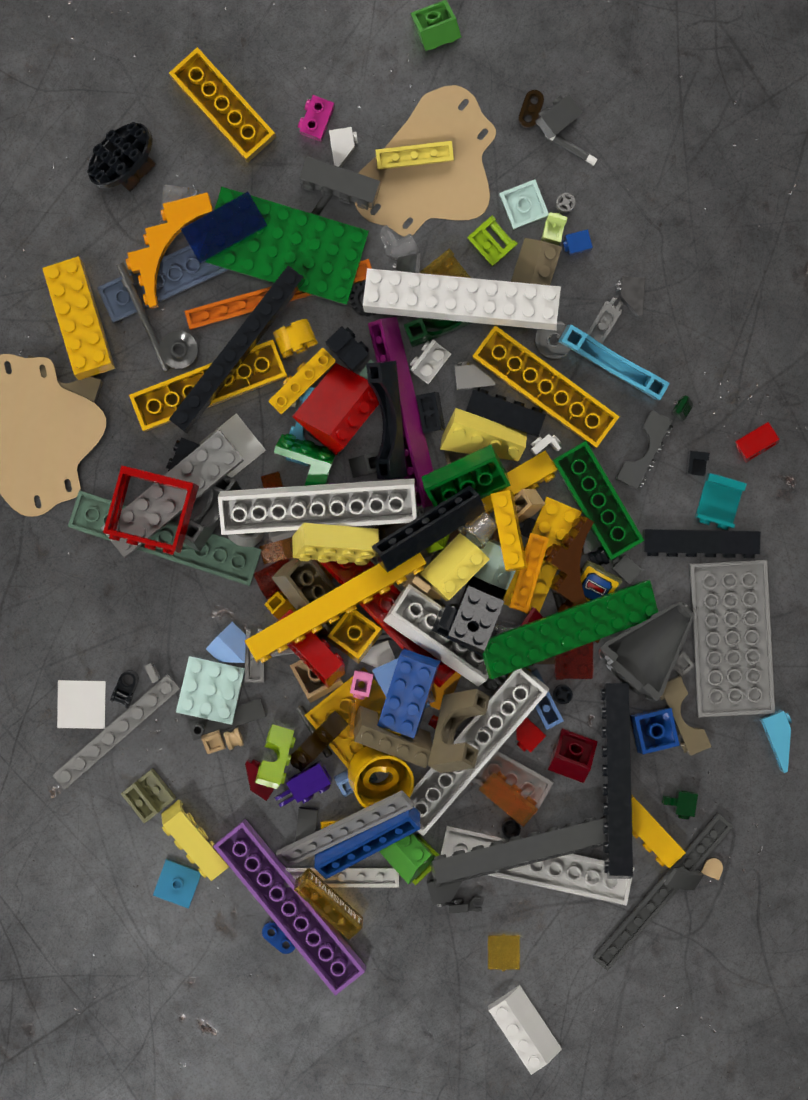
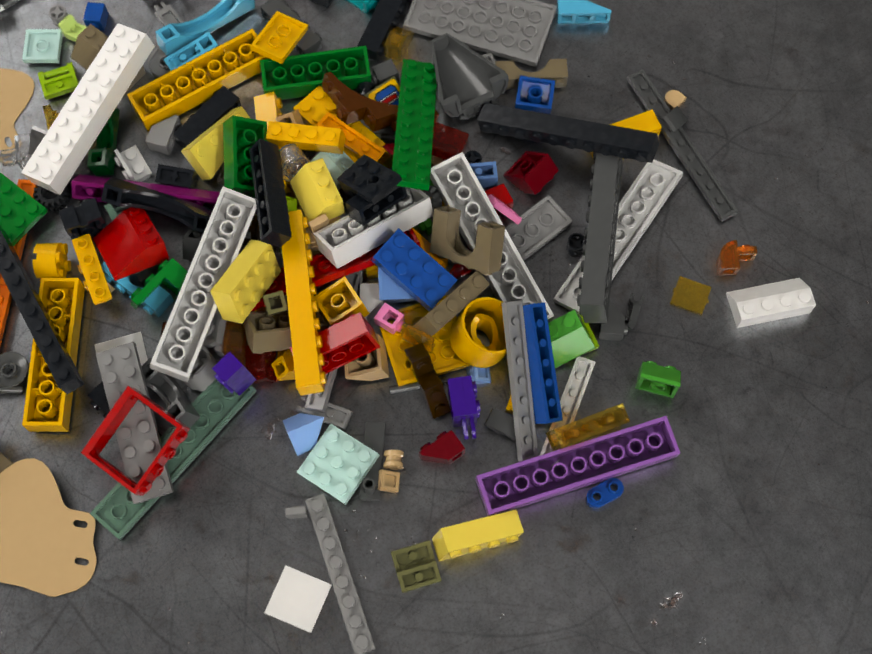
camera: 65 degrees left, 20 degrees down
black piece [110,670,139,708] -> none
dark azure plate [153,859,201,909] -> none
lime arch [255,724,296,789] -> none
clear orange brick [479,770,538,827] -> none
white bracket [529,434,562,456] -> none
dark green brick [662,790,698,820] -> none
none -> medium azure slope [163,31,218,71]
none -> dark purple brick [212,351,257,396]
none -> yellow plate [250,11,308,64]
none -> olive brick [262,290,288,317]
none -> clear yellow slope [384,27,414,62]
none -> bright pink tile [488,194,522,225]
none -> bright green slope [635,361,681,398]
none -> clear orange brick [716,240,758,276]

